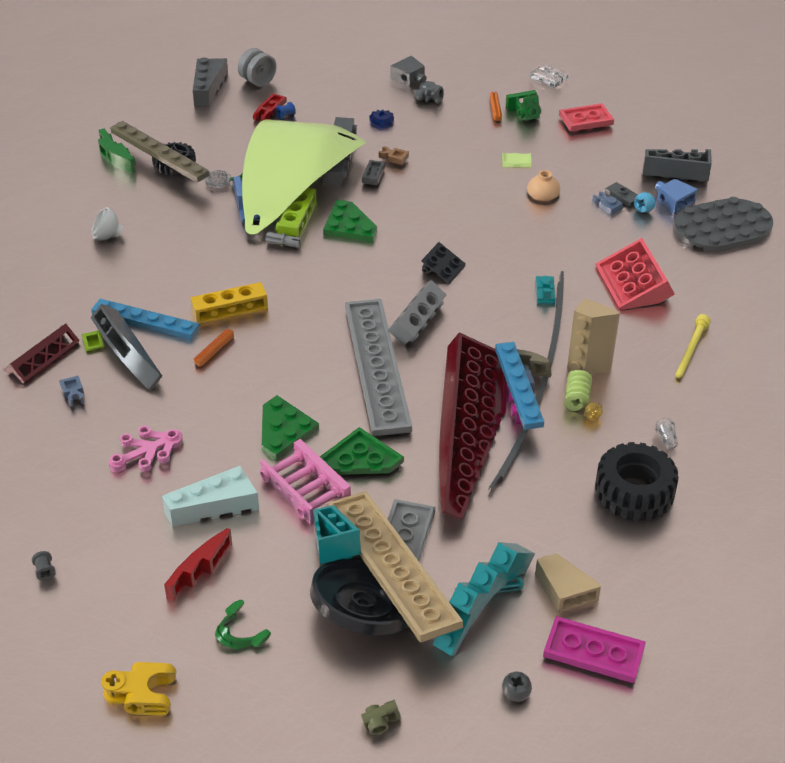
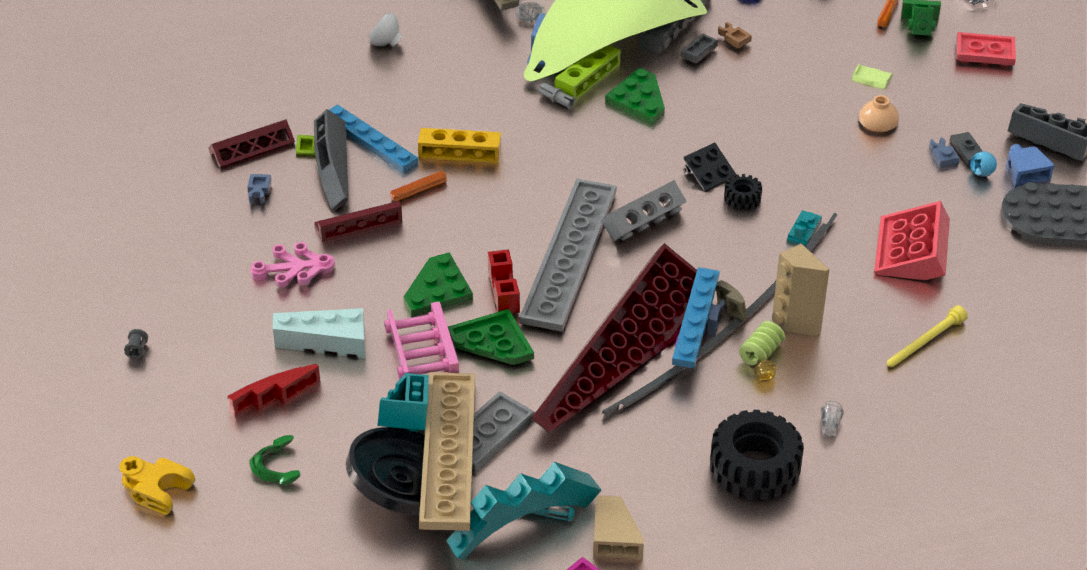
camera: 25 degrees right, 0 degrees up
none -> dark red fence [314,201,403,242]
none -> red arch [488,249,520,314]
none -> black tyre [724,174,762,211]

